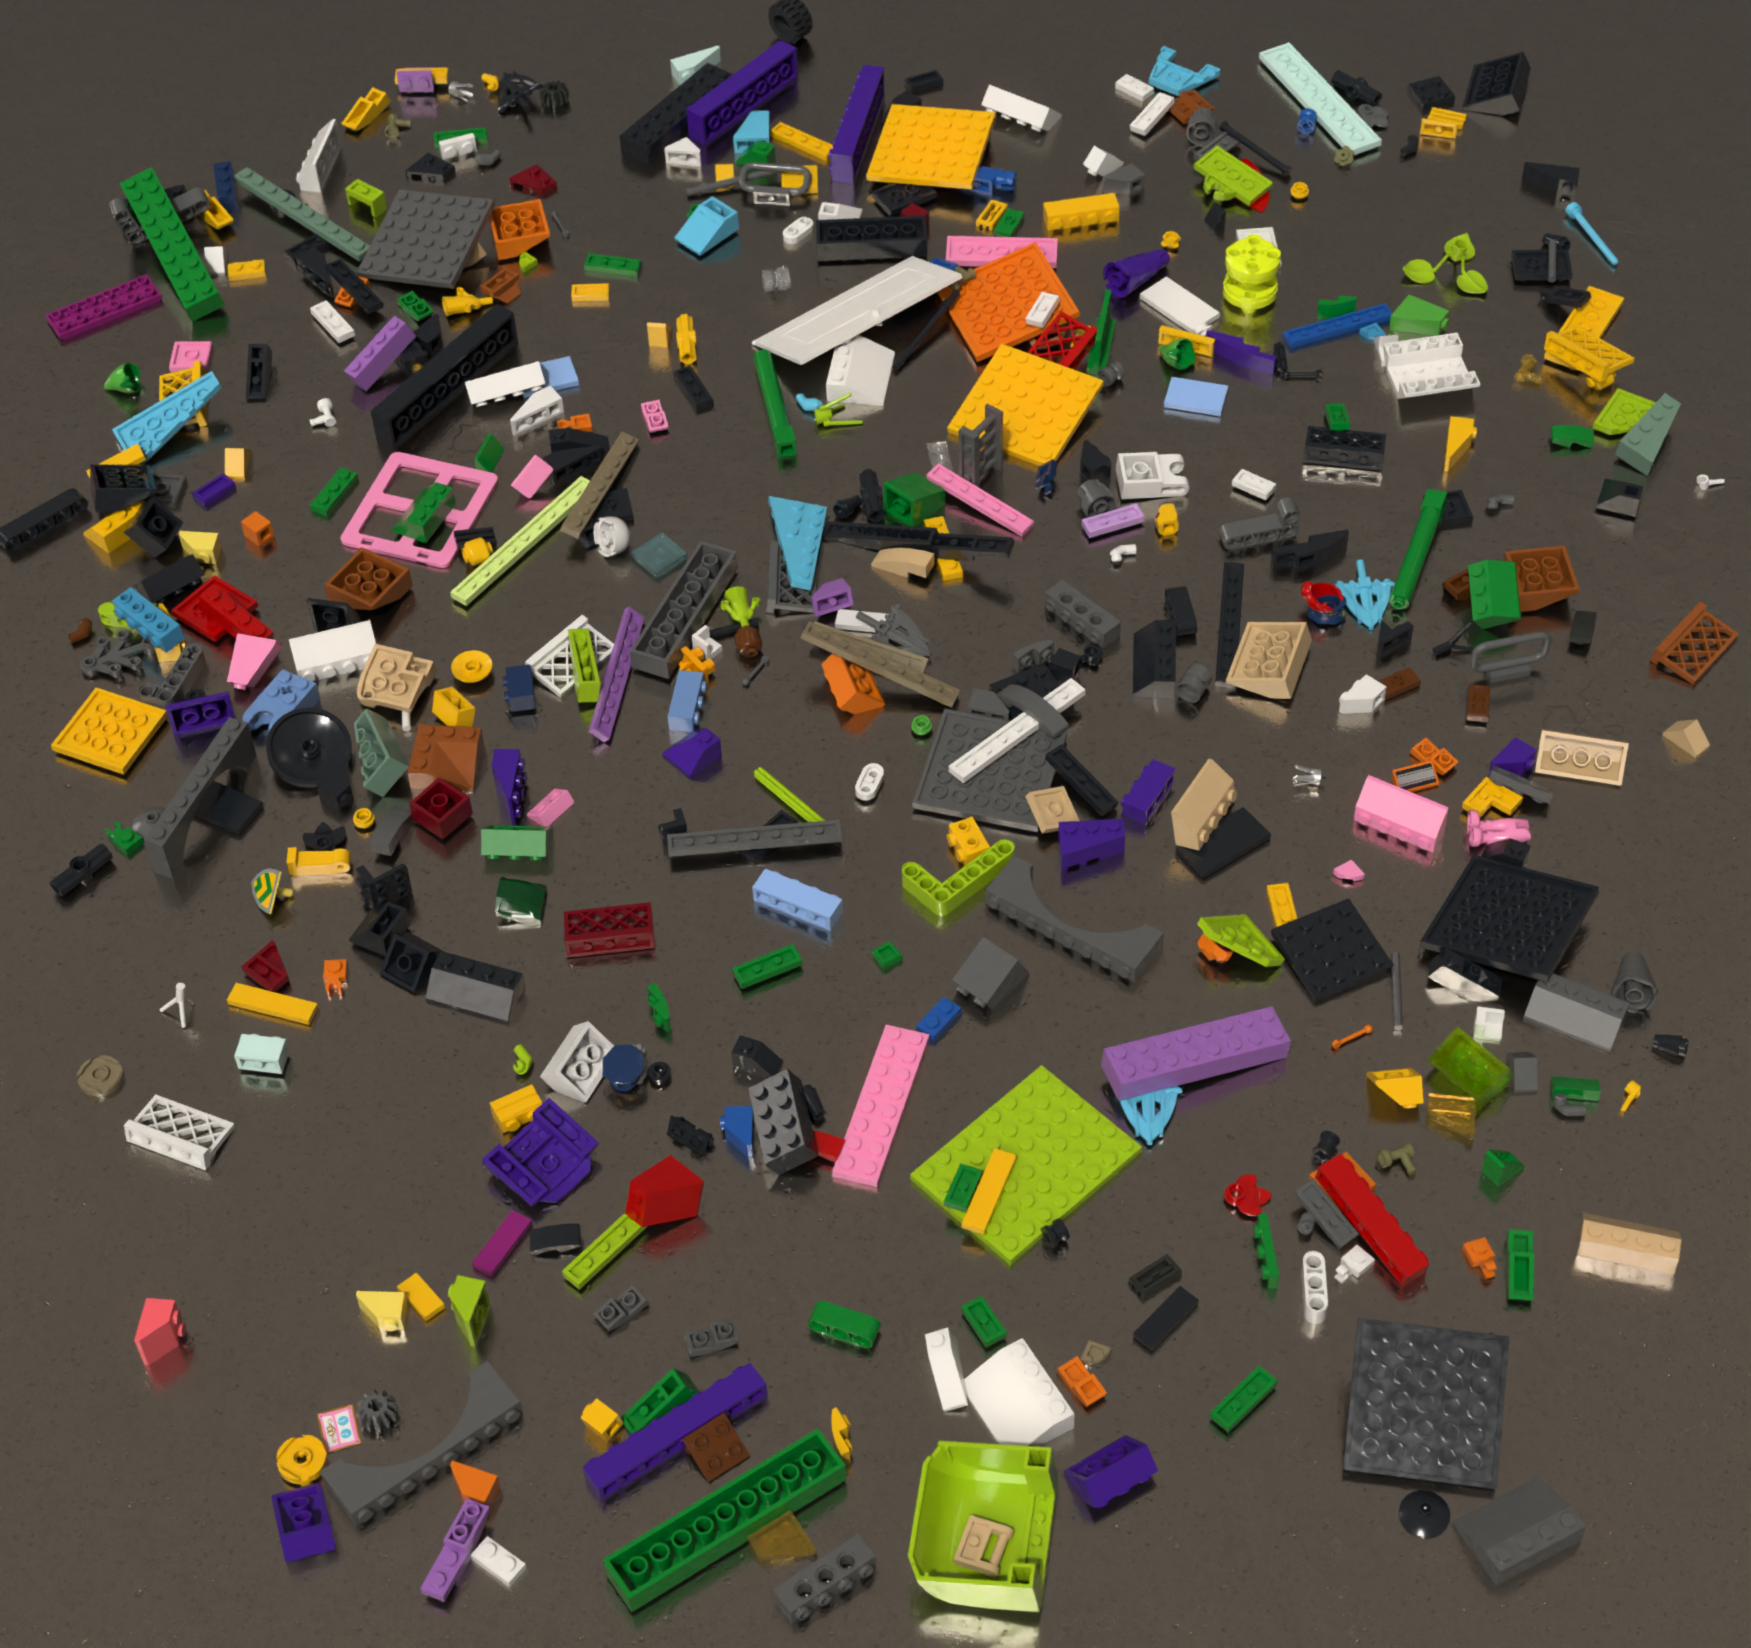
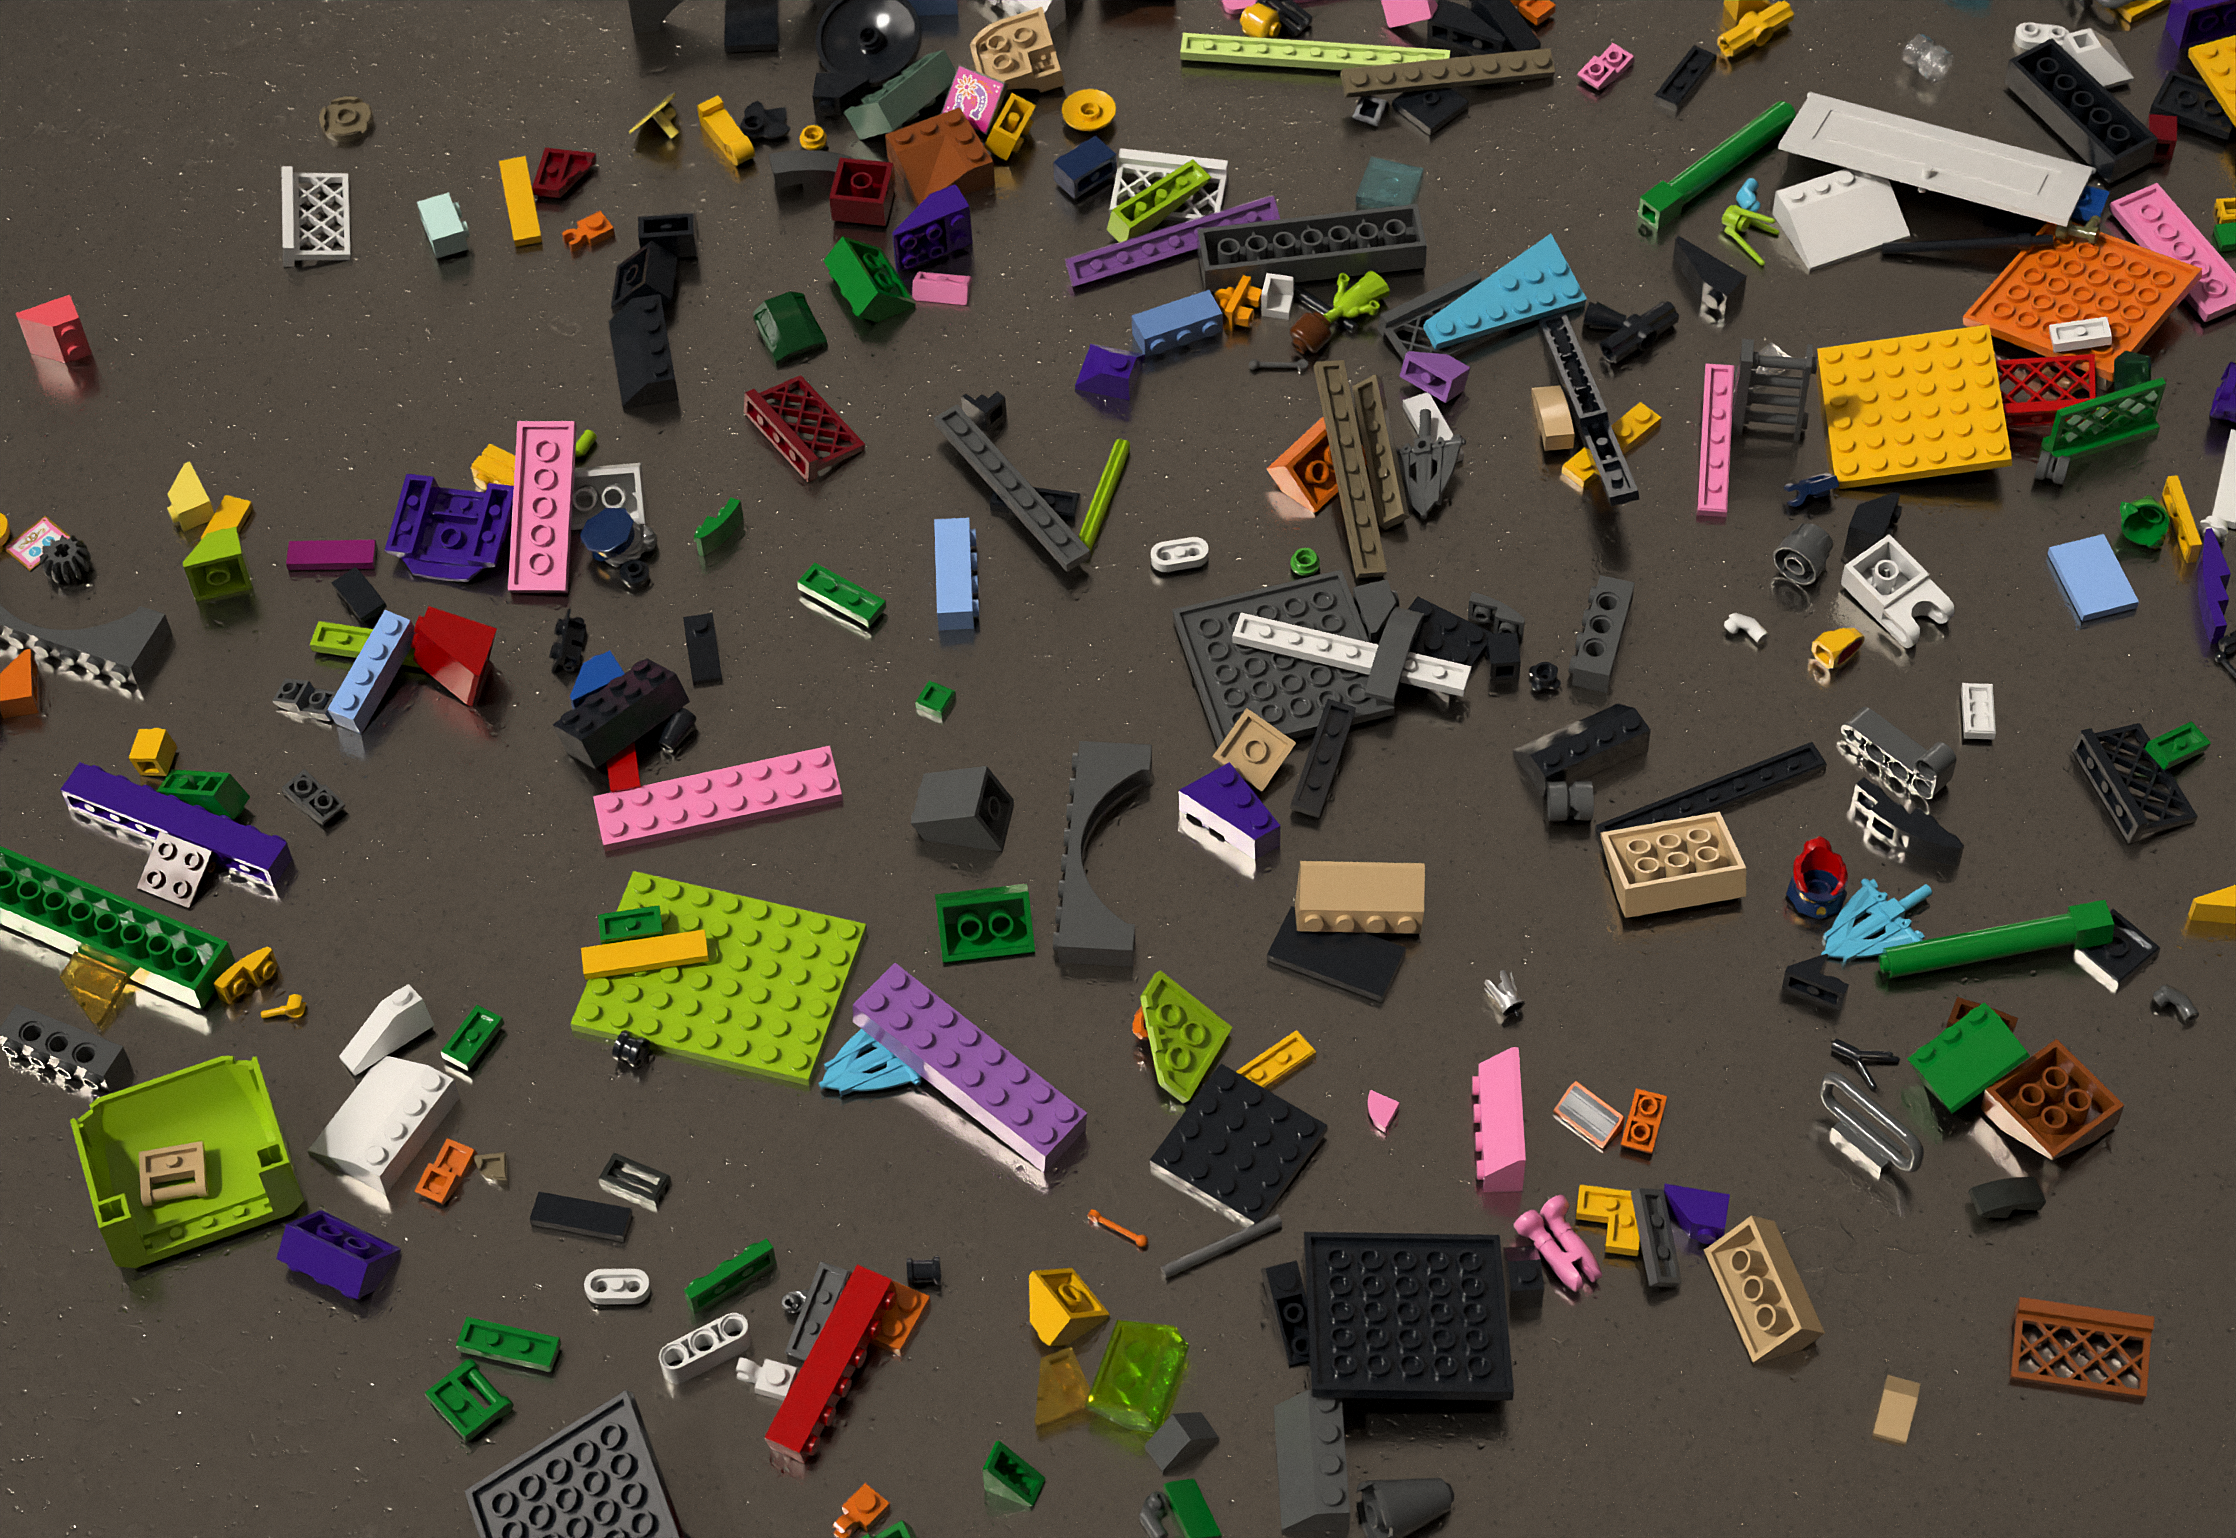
camera: 60 degrees right, 5 degrees up
white plant [160,983,195,1028] -> none
black bracket [355,864,412,909] -> none
white cylinder [593,517,631,557] -> none
green beam [807,1301,881,1348] -> none
green slope [883,472,945,527] -> none
lime beam [901,839,1015,916] -> none
blue plate [916,996,962,1042] -> none
yellow brick [946,817,990,866] -> none
lavender plate [1082,503,1145,538] -> none
dark purple brick [1121,759,1176,825] -> none
black beam [1165,586,1197,636] -> none
red plate [1224,1174,1272,1216] -> none
white slope [1339,674,1386,714] -> none
olive piece [1377,1143,1417,1175] -> none
reddish brown plate [1378,667,1421,700] -> none
reddish brown plate [1466,684,1491,722] -> none
white panel [1473,1006,1505,1041] -> none
none -> yellow hand [261,994,306,1019]
none -> light blue brick [327,610,415,734]
none -> green plate [425,1359,514,1442]
none -> bright pink plate [508,421,577,593]
none -> white plate [584,1269,651,1304]
none -> green slope [935,884,1035,962]
none -> tile [941,65,1009,135]
none -> black slope [1673,236,1747,314]
none -> clear green slope [2114,351,2151,410]

